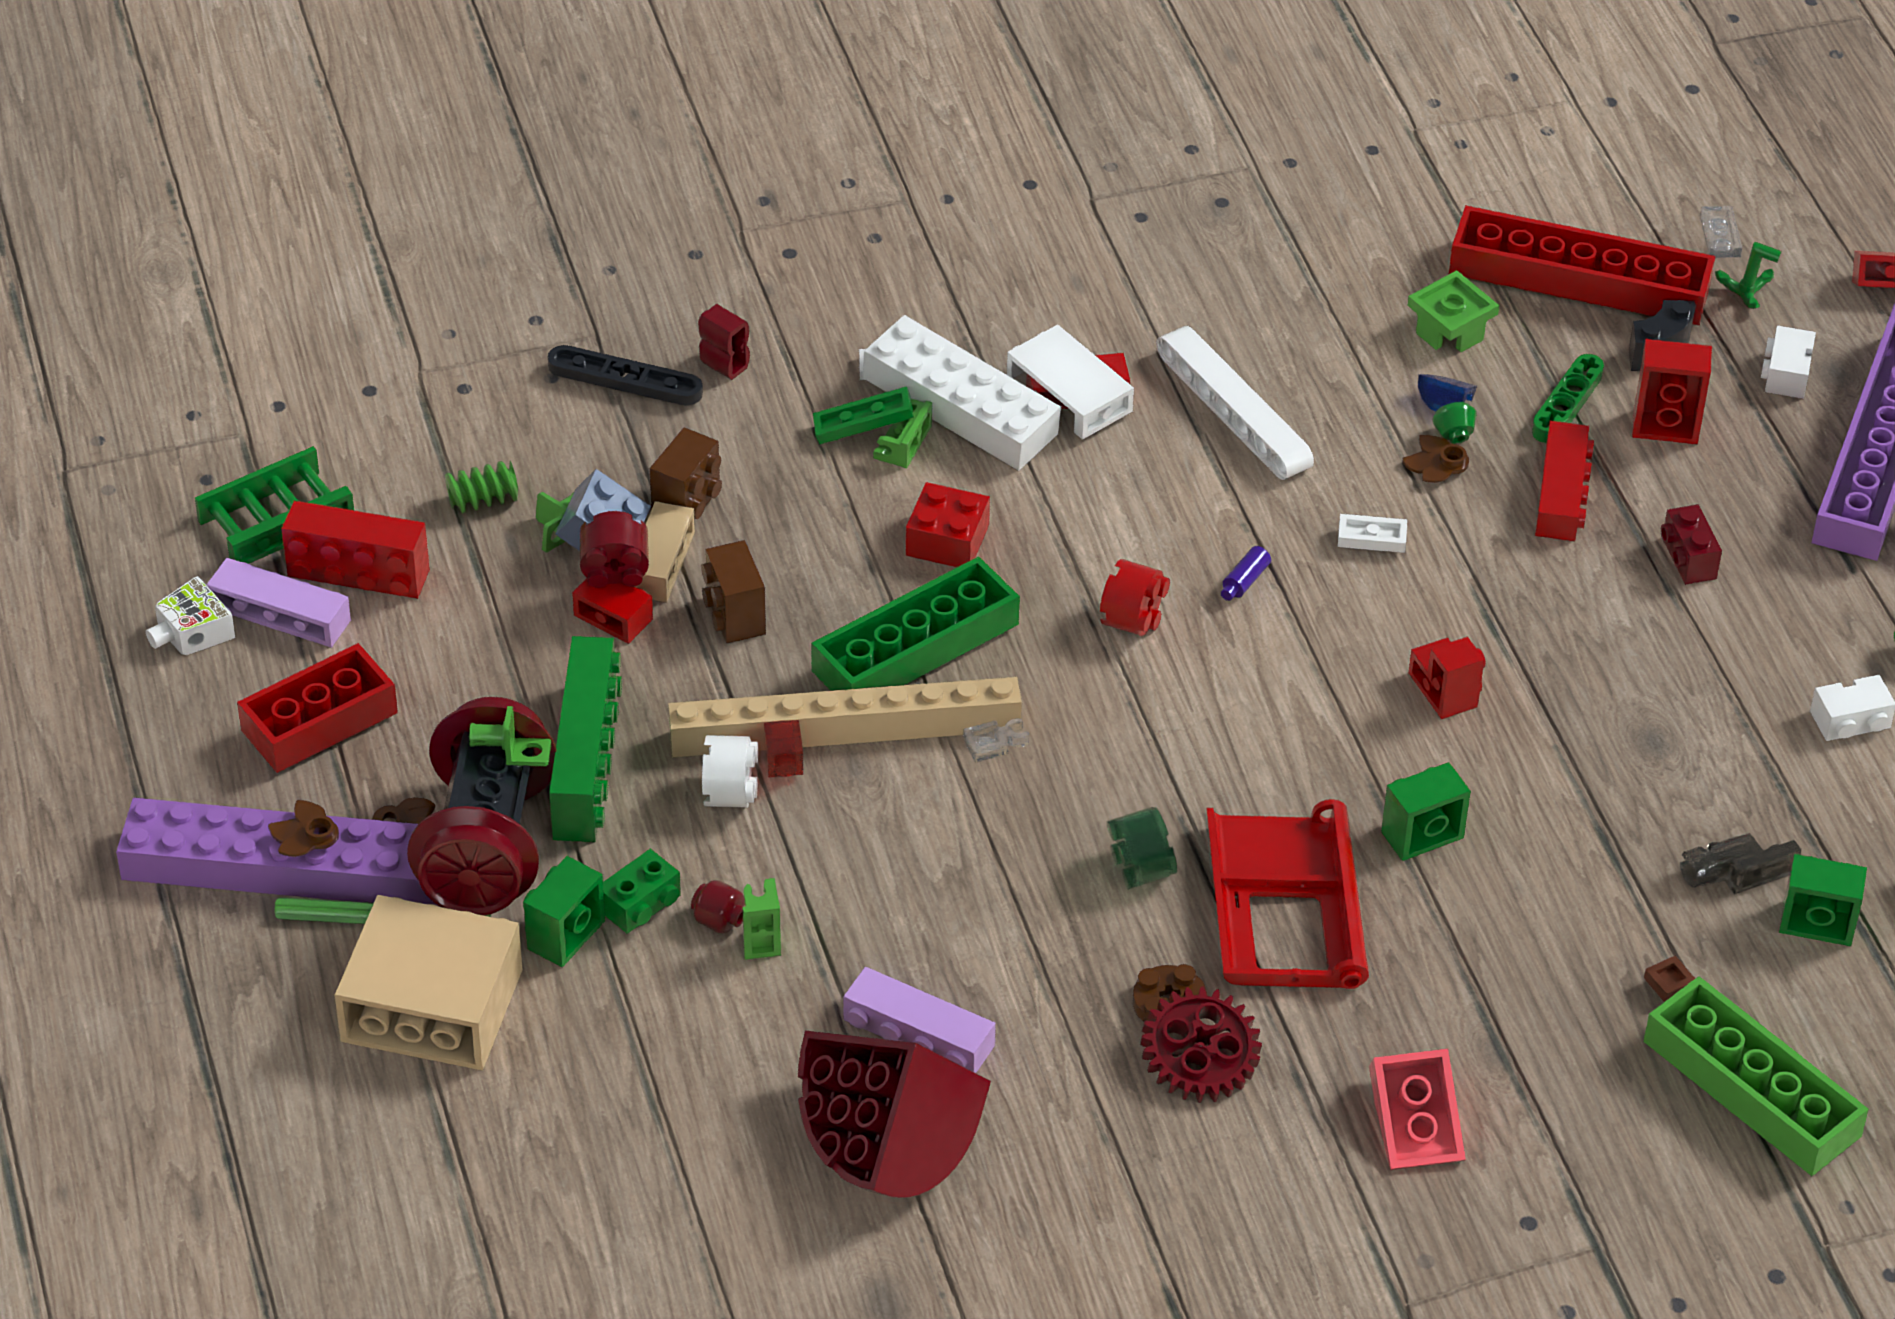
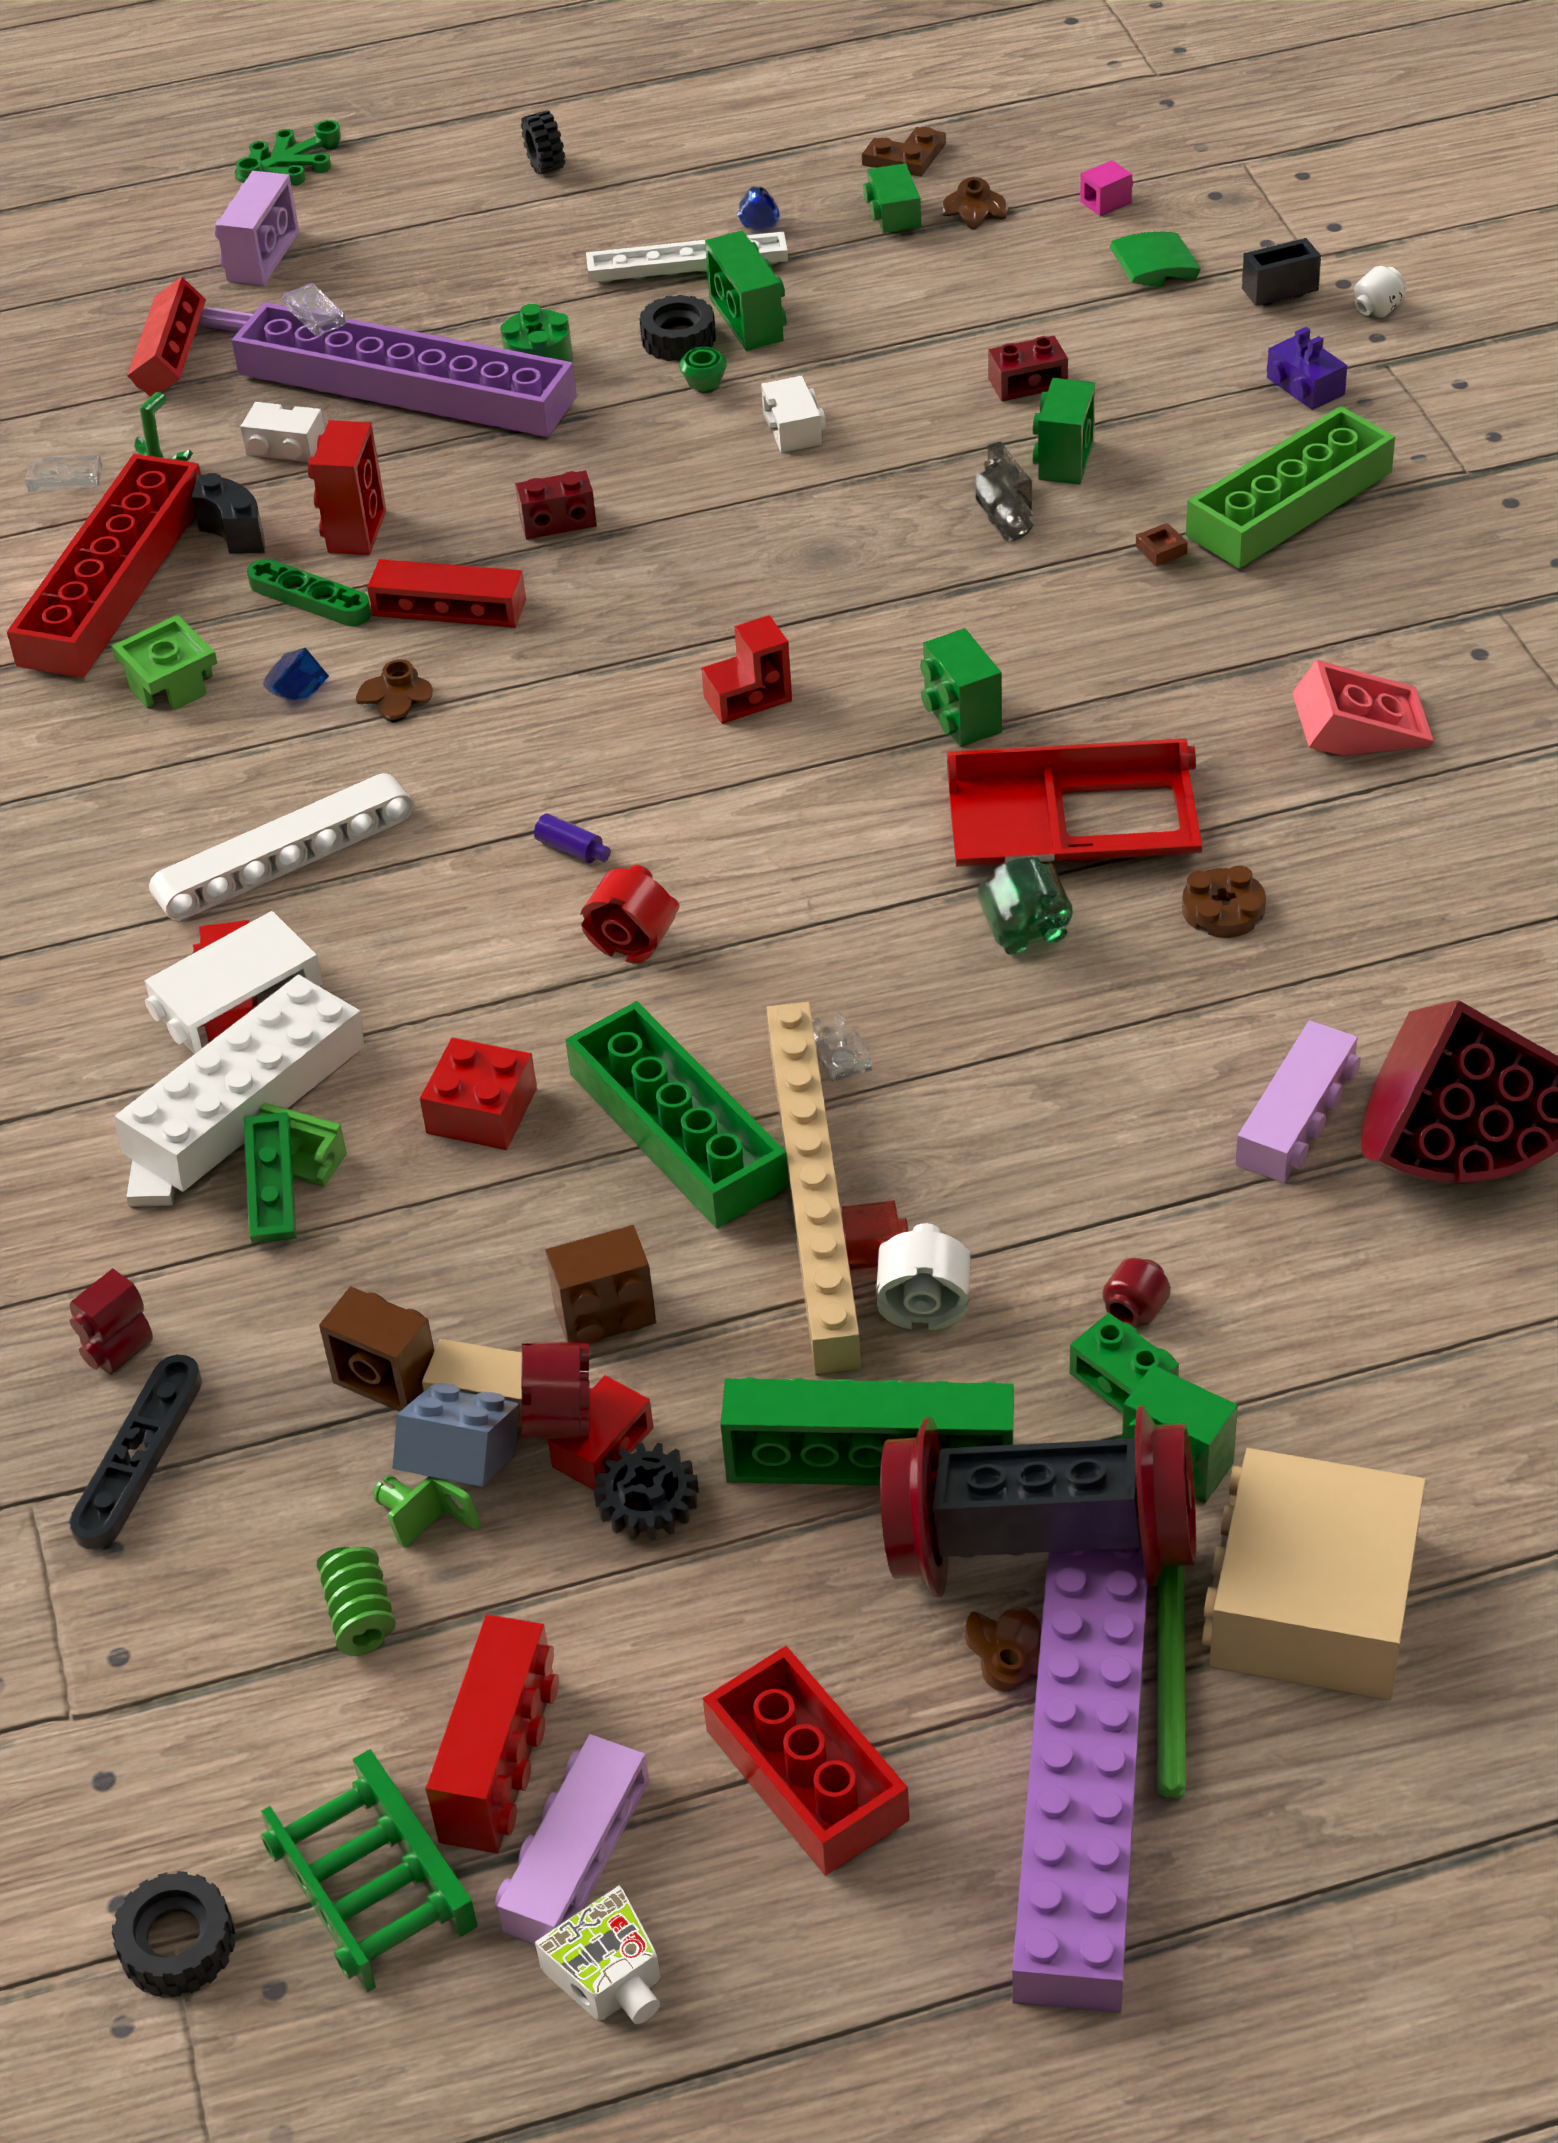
camera: 85 degrees left, 0 degrees up
reddish brown plate [268,800,339,857] -> none
bright green bracket [469,706,551,766] -> none
bright green hinge [743,878,781,960] -> none
dark red gear [1140,986,1262,1103] -> none
white plate [1338,514,1407,553] -> none
green cone [1432,402,1477,444] -> none
none -> black tyre [112,1871,236,1997]
none -> black gear [594,1443,699,1540]

